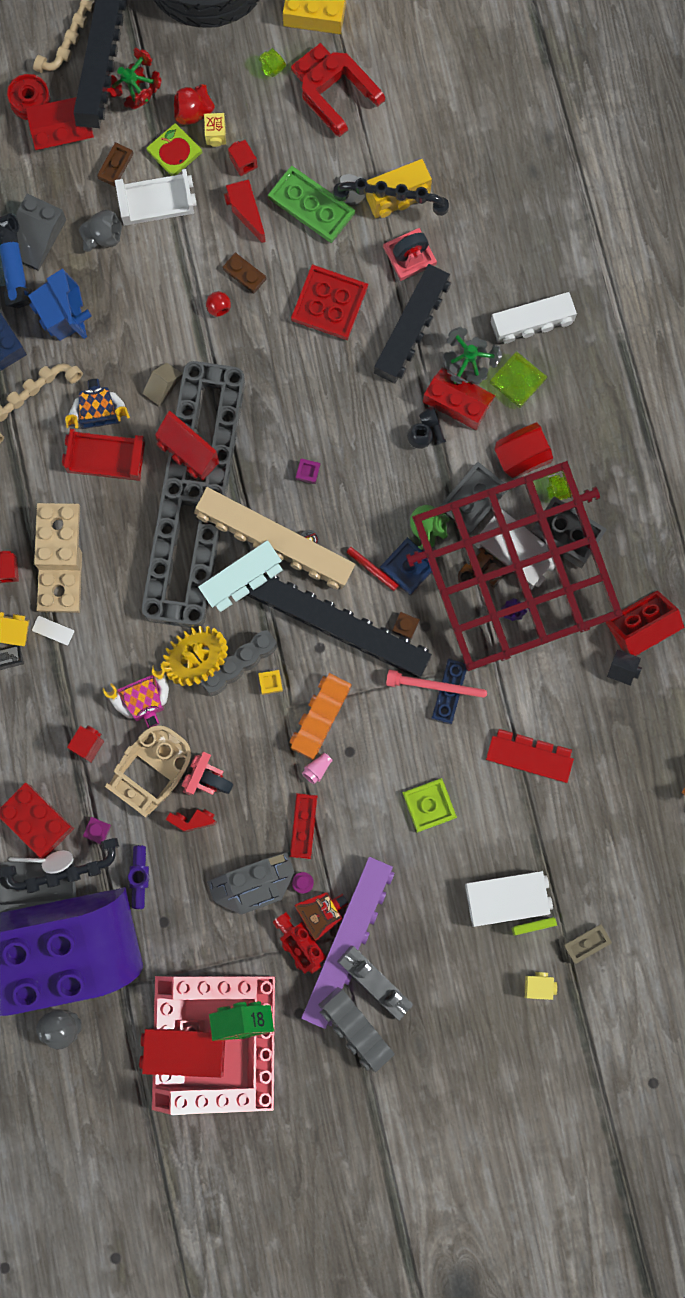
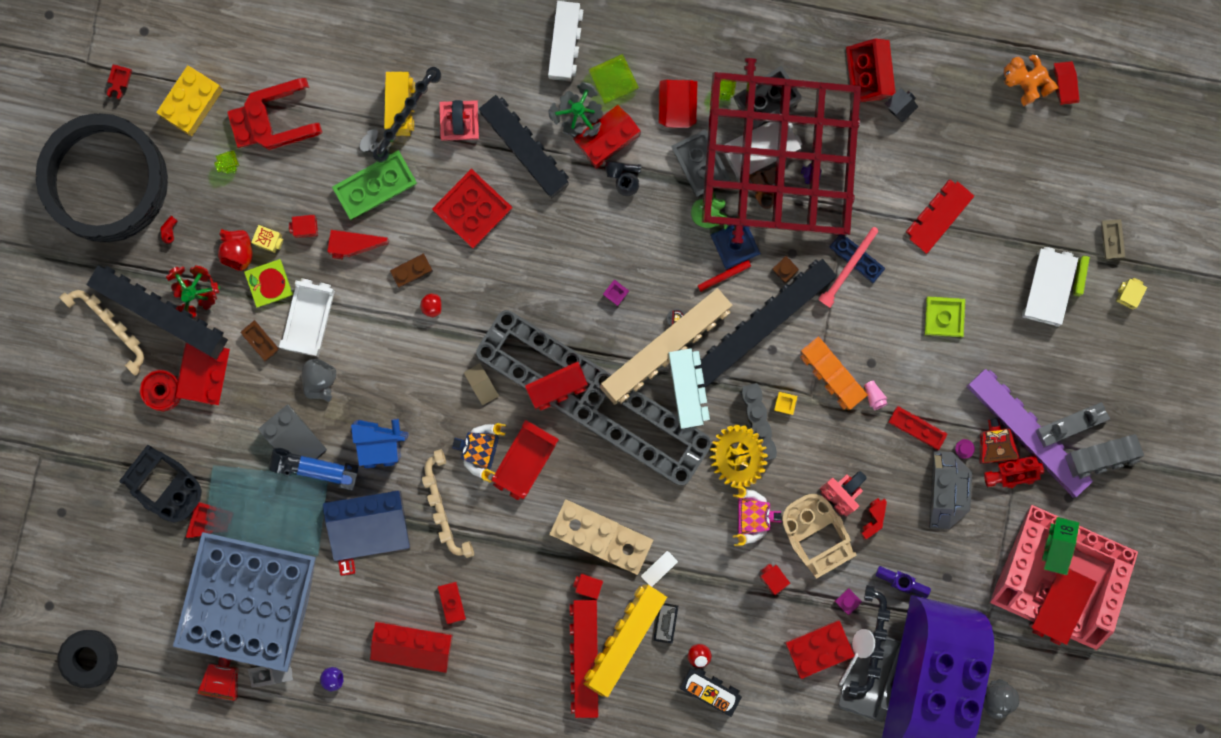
camera: 65 degrees left, 5 degrees up
none -> red arm [160,215,178,244]

